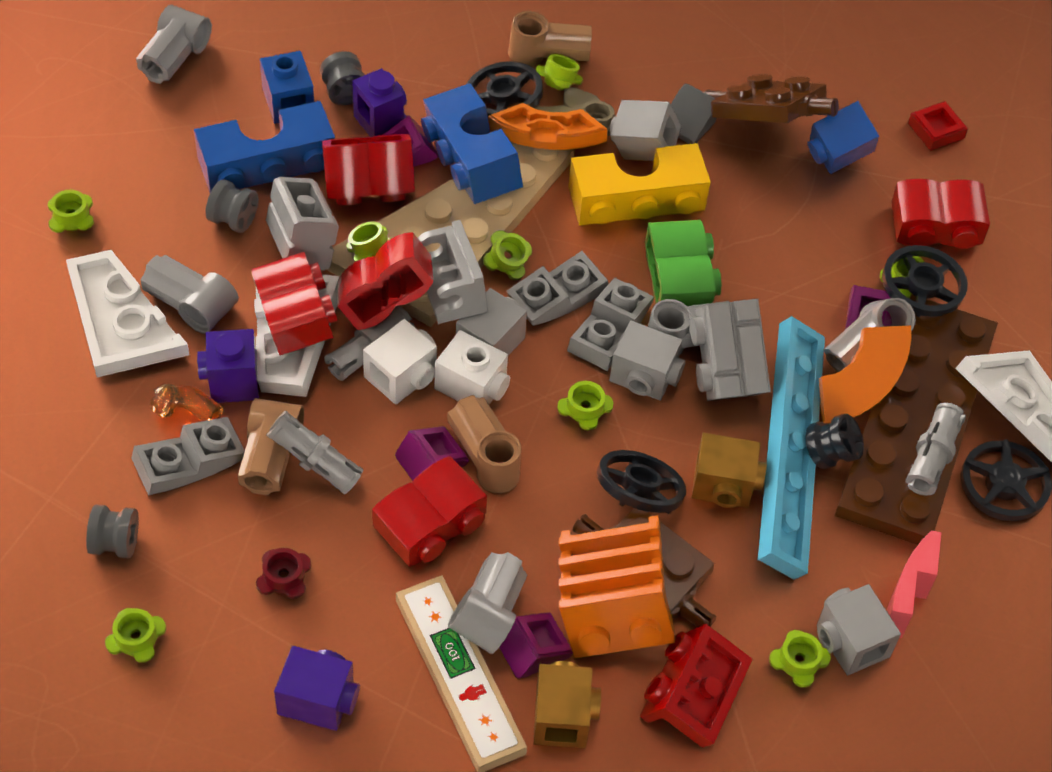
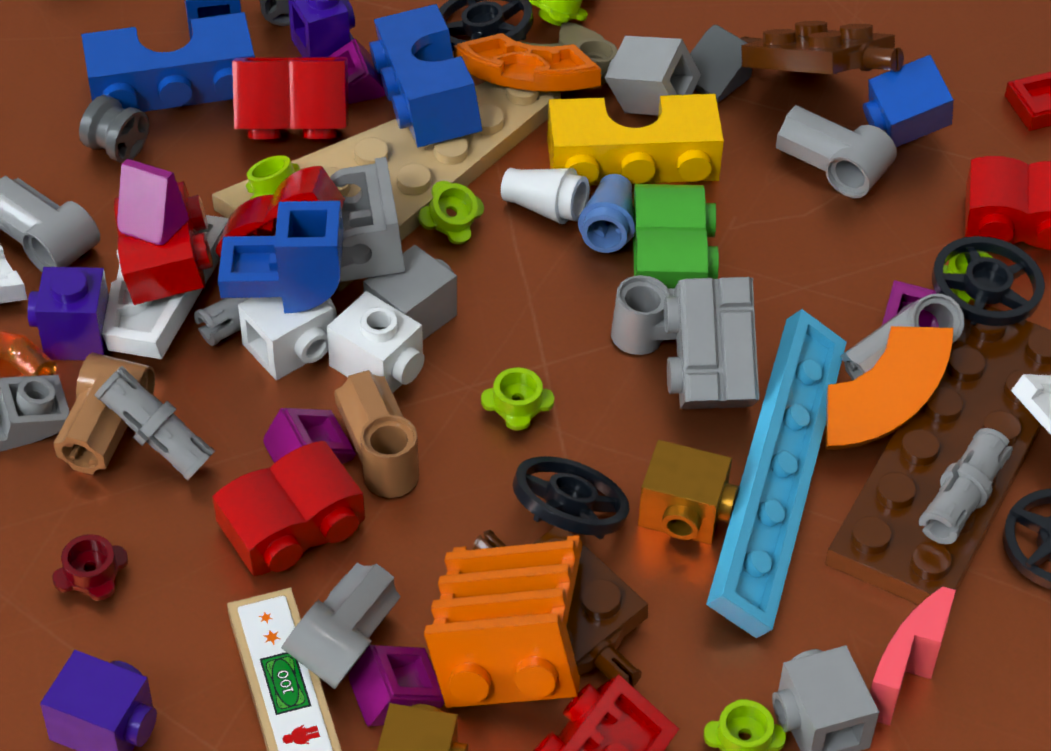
camera: 10 degrees right, 5 degrees down
light grey brick [266,177,339,271] -> none
light grey slope [507,251,609,326] -> none
light grey slope [567,277,654,371] -> none
light grey brick [609,320,685,401] -> none
black wheel [805,414,864,469] -> none
none -> slope [117,159,189,245]
none -> blue brick [218,201,344,314]
none -> white cone [501,168,590,224]
none -> medium blue cone [578,174,635,253]
none -> light grey piece [776,105,897,198]

